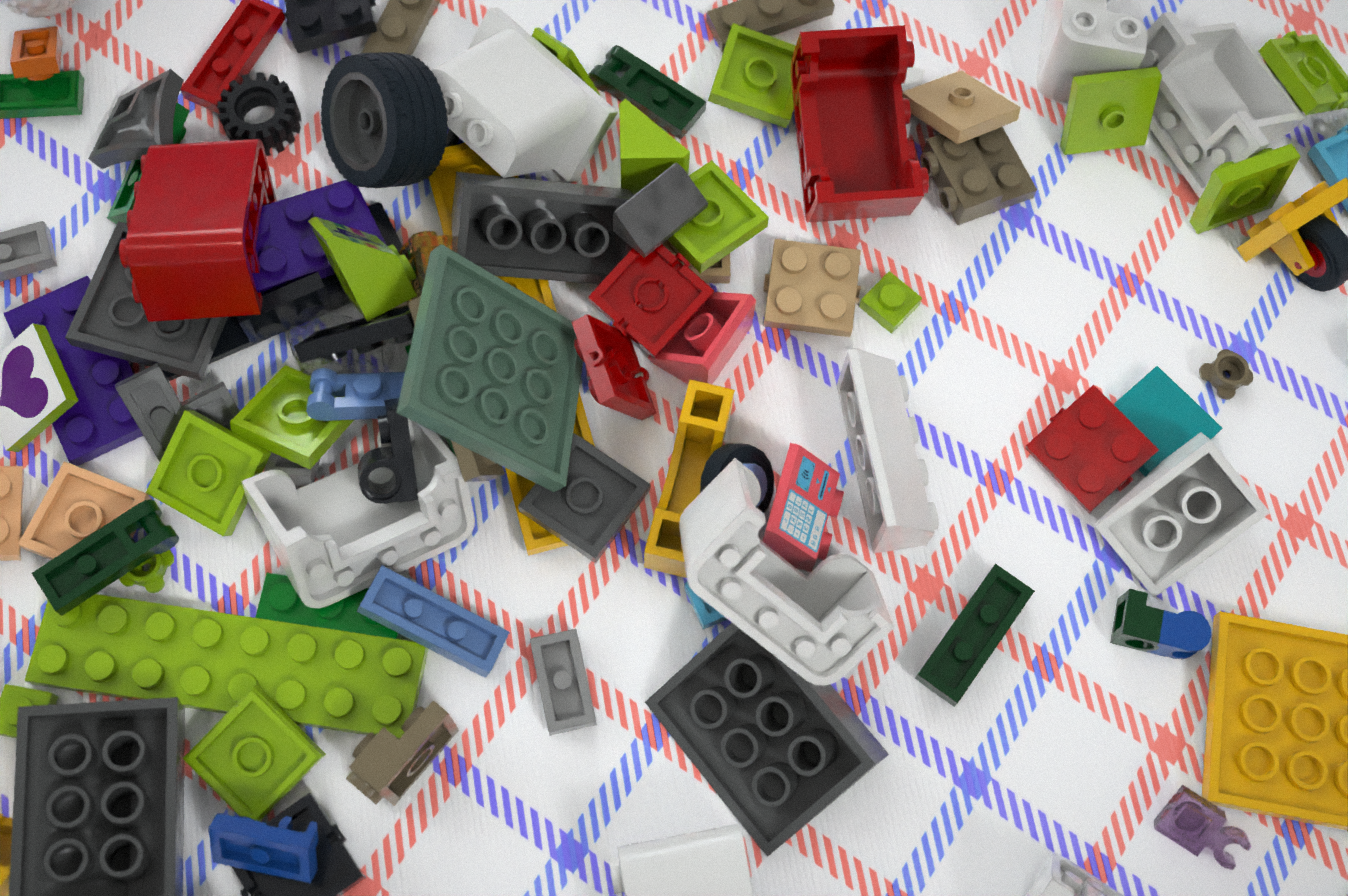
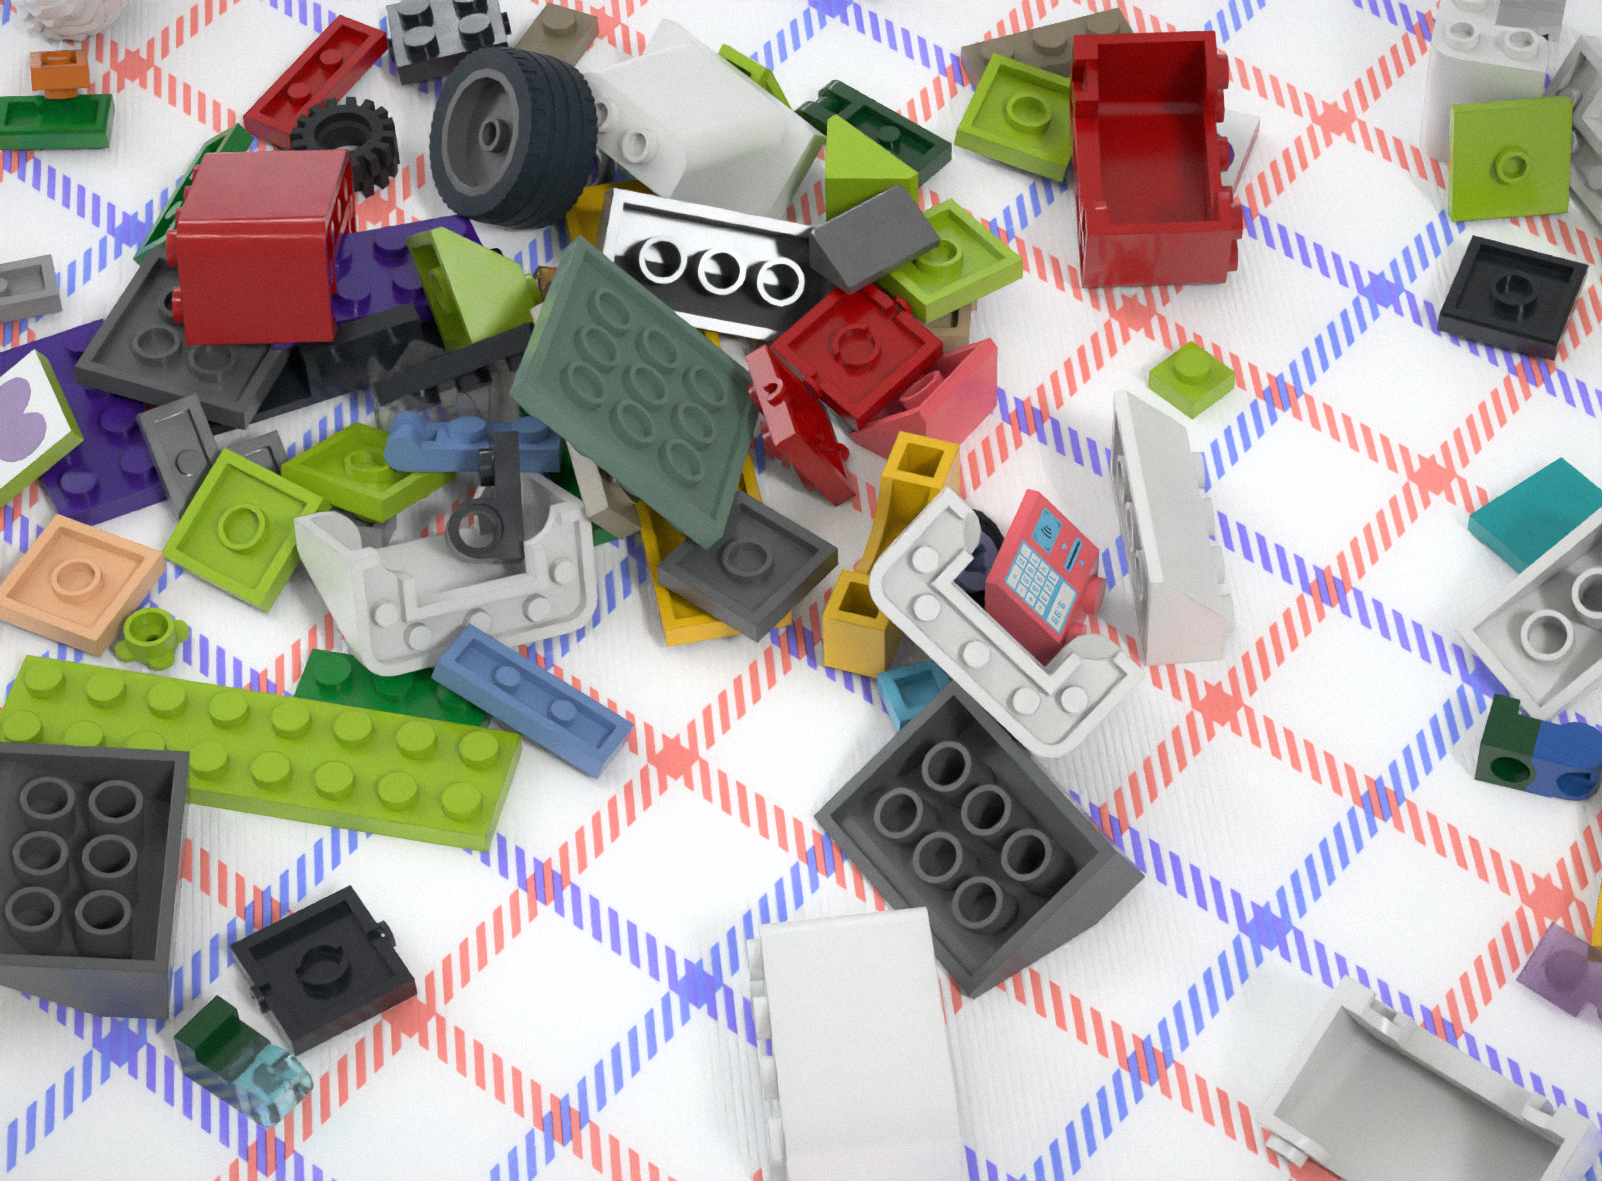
camera: 10 degrees right, 20 degrees down
dark green plate [31,499,179,616] -> none
dark grey plate [88,69,184,170] -> none
lime tile [182,685,326,822] -> none
blue plate [208,813,319,883] -> none
dark tan plate [345,700,459,806] -> none
light grey plate [529,628,597,736] -> none
tan plate [763,239,861,338] -> none
tan plate [902,70,1021,145] -> none
dark green plate [914,563,1035,707] -> none
dark tan plate [920,127,1037,226] -> none
red plate [1025,384,1159,514] -> none
none -> black plate [1437,235,1589,361]

